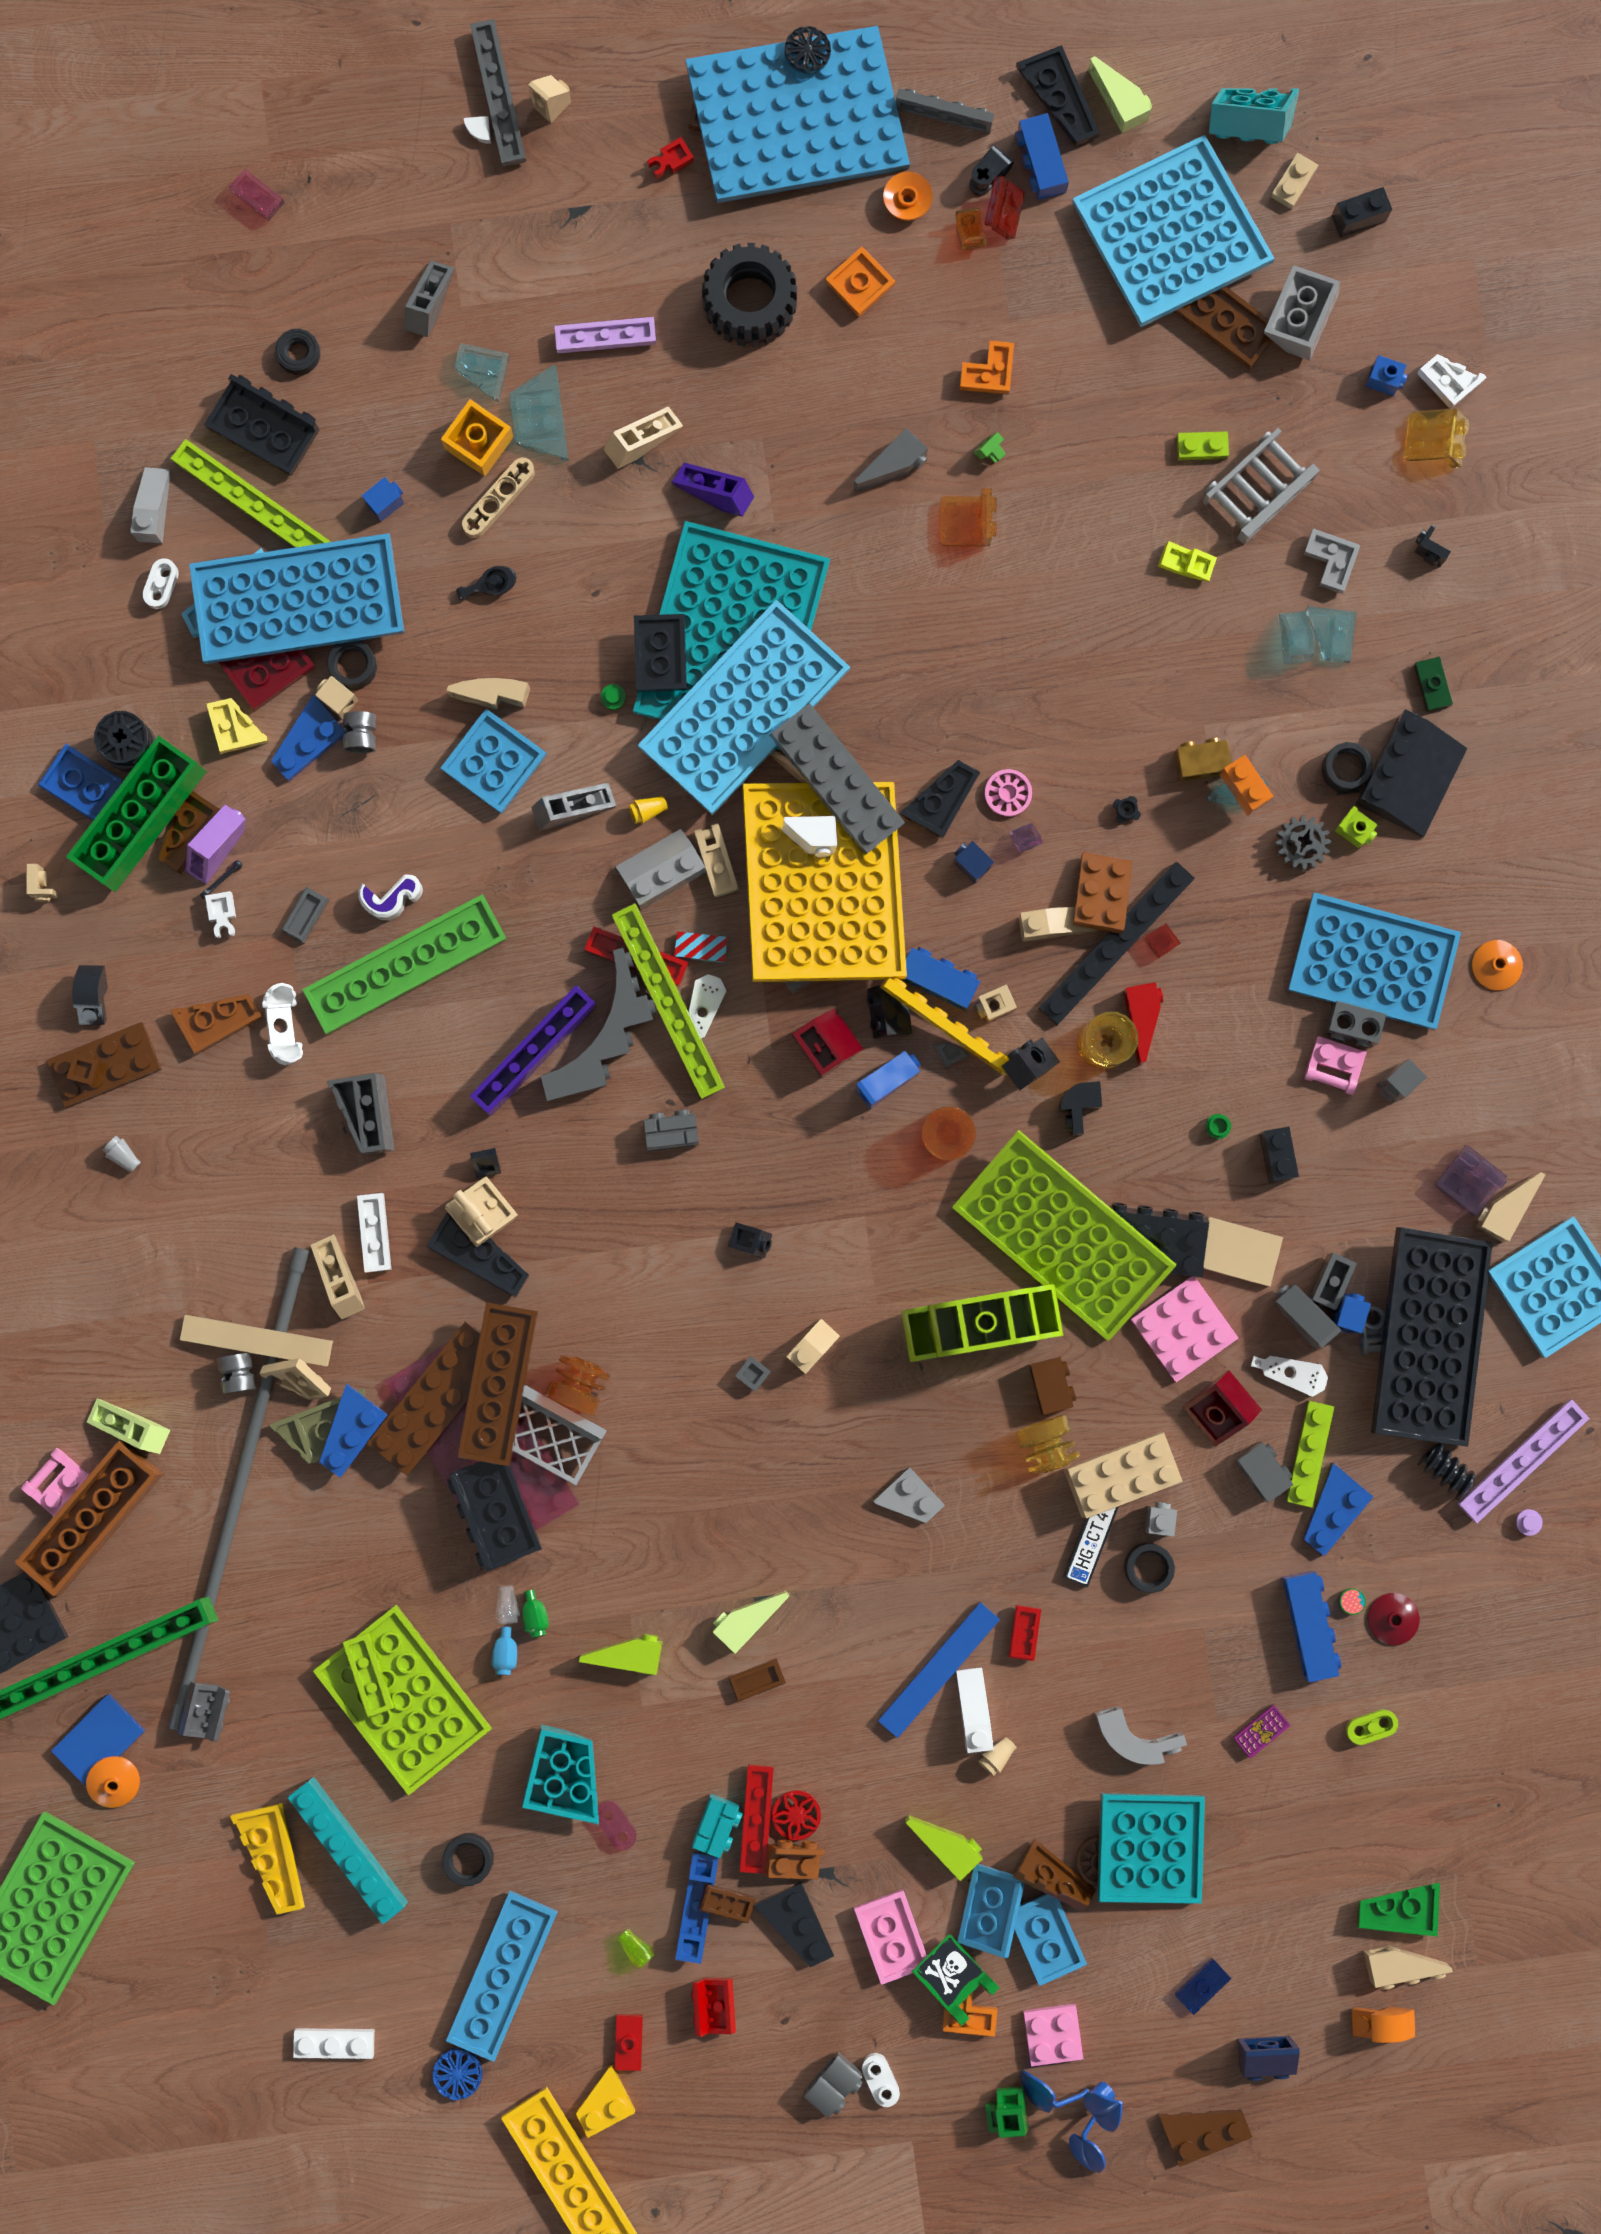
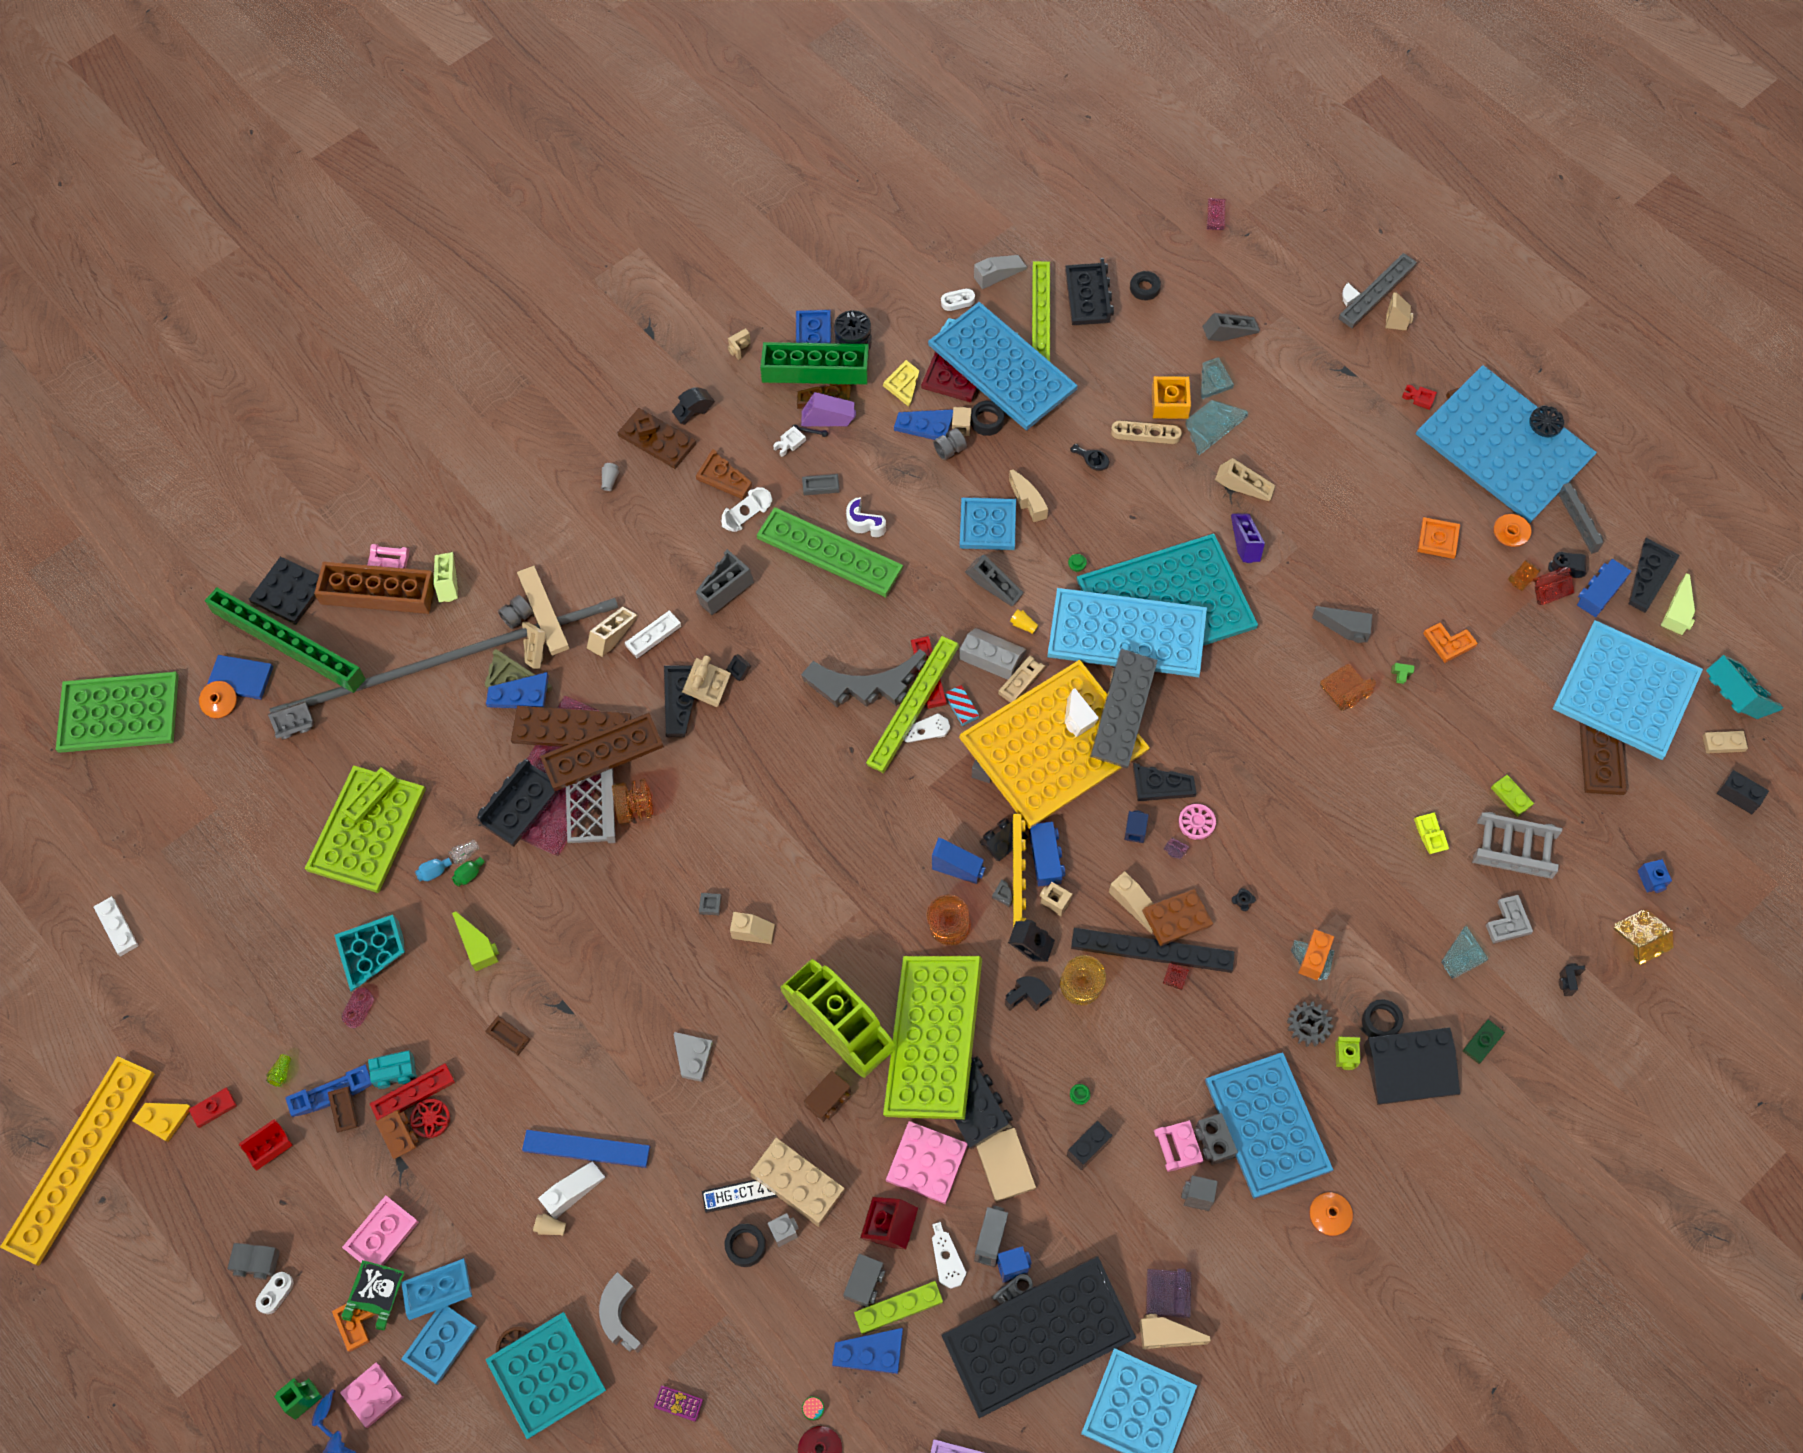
camera: 60 degrees right, 20 degrees down
yellow wing [230,1803,305,1914] -> none
teal brick [287,1777,408,1924] -> none
blue brick [361,477,404,522] -> none
blue wheel [433,2048,483,2100] -> none
black tyre [442,1833,494,1886] -> none
dark azure plate [446,1890,558,2062] -> none
dark purple brick [470,985,597,1116] -> none
lavender plate [555,317,656,353] -> none
black plate [634,614,687,692] -> none
dark grey brick [644,1110,699,1152] -> none
black tyre [702,243,797,347] -> none
yellowish green slope [713,1591,789,1654] -> none
black bracket [728,1222,772,1258] -> none
black wing [754,1881,834,1967] -> none
dark red slope [793,1008,863,1079] -> none
lime slope [905,1815,983,1881] -> none
red plate [1008,1605,1042,1661] -> none
reddish brown wing [1013,1839,1096,1911] -> none
clear yellow wheel [1015,1414,1081,1474] -> none
red slope [1123,982,1164,1065] -> none
pearl gold brick [1174,738,1232,782] -> none
light grey slope [1264,265,1340,360] -> none
clear light blue slope [1279,611,1315,663] -> none
blue brick [1282,1571,1342,1682] -> none
dark grey brick [1309,1253,1357,1311] -> none
white wing [1417,354,1487,409] -> none
black piece [1417,1443,1475,1500] -> none

